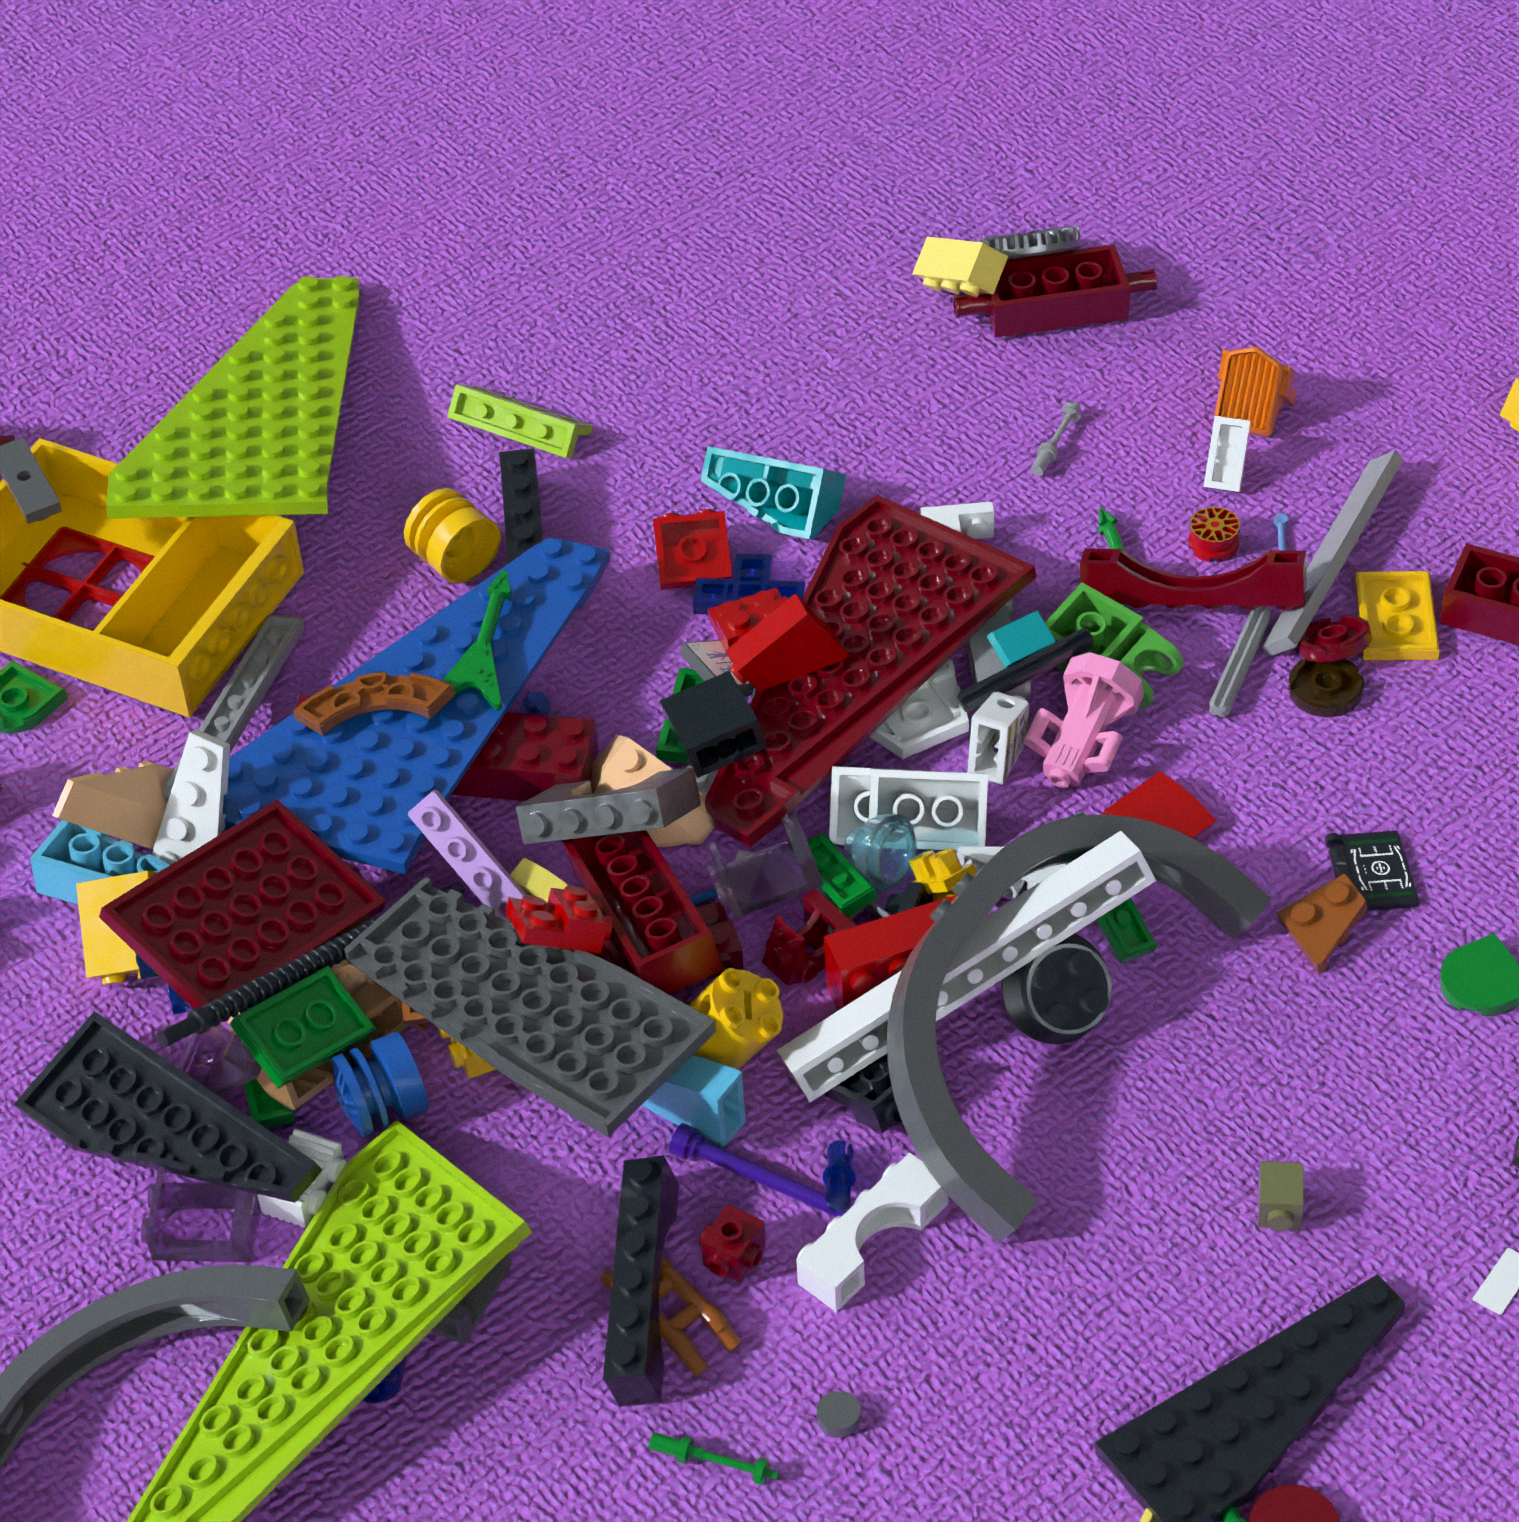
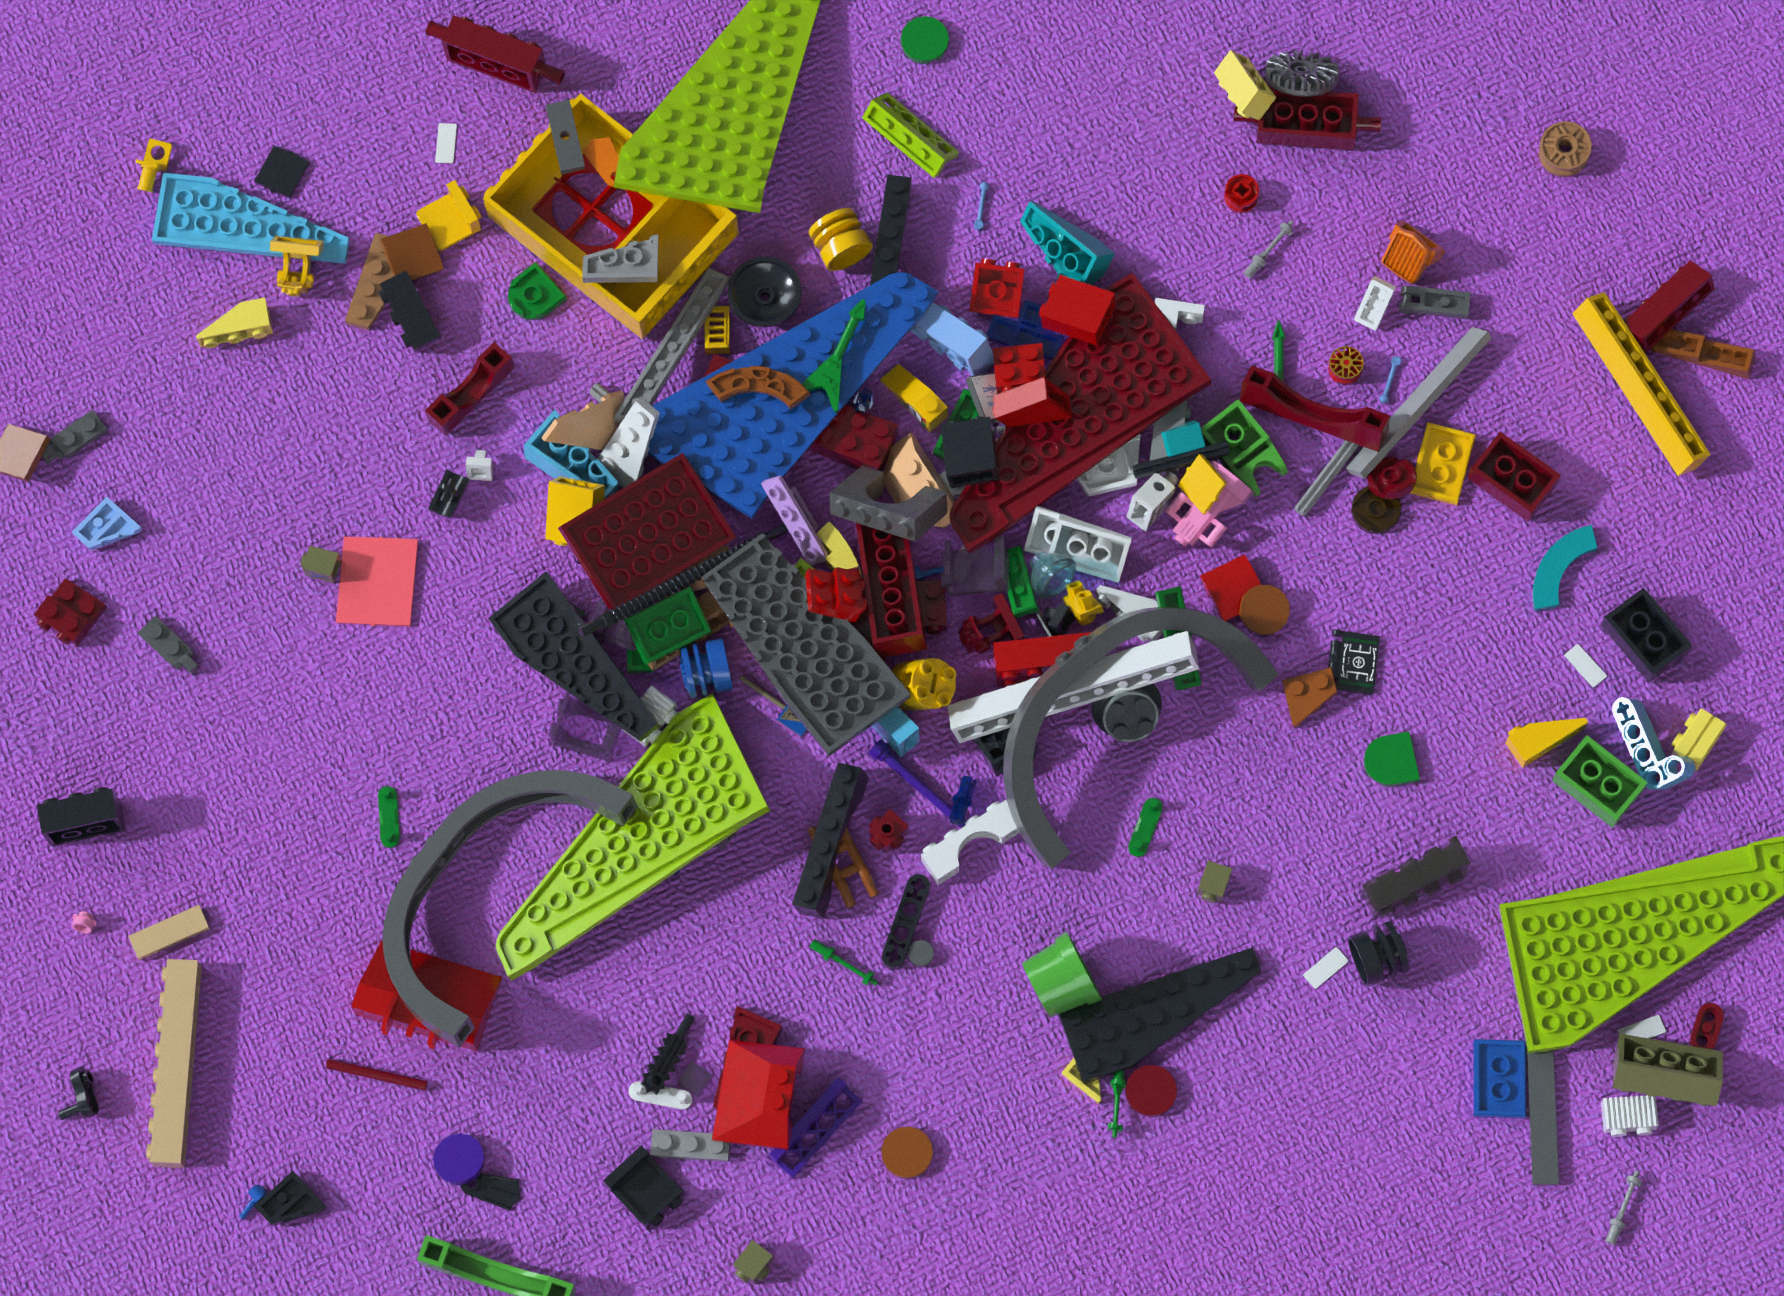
camera: 15 degrees right, 25 degrees up
none -> orange piece [582,137,619,187]
none -> light grey wing [582,234,659,283]
none -> yellow slope [705,306,730,355]
none -> black dish [727,257,802,327]
none -> piece [739,676,807,737]
none -> yellow slope [880,364,948,433]
none -> black beam [882,874,930,970]
none -> green tile [900,16,949,64]
none -> light blue wedge [911,301,994,376]
none -> medium blue hinge [974,182,989,231]
none -> bright green piece [1022,931,1102,1018]
none -> red brick [1039,275,1116,346]
none -> green piece [1128,798,1163,857]
none -> yellow piece [1178,454,1228,514]
none -> red wheel [1224,174,1259,213]
none -> dark orange tile [1239,585,1290,635]
none -> dark grey plate [1399,286,1471,319]
none -> medium nougat wheel [1538,121,1592,177]

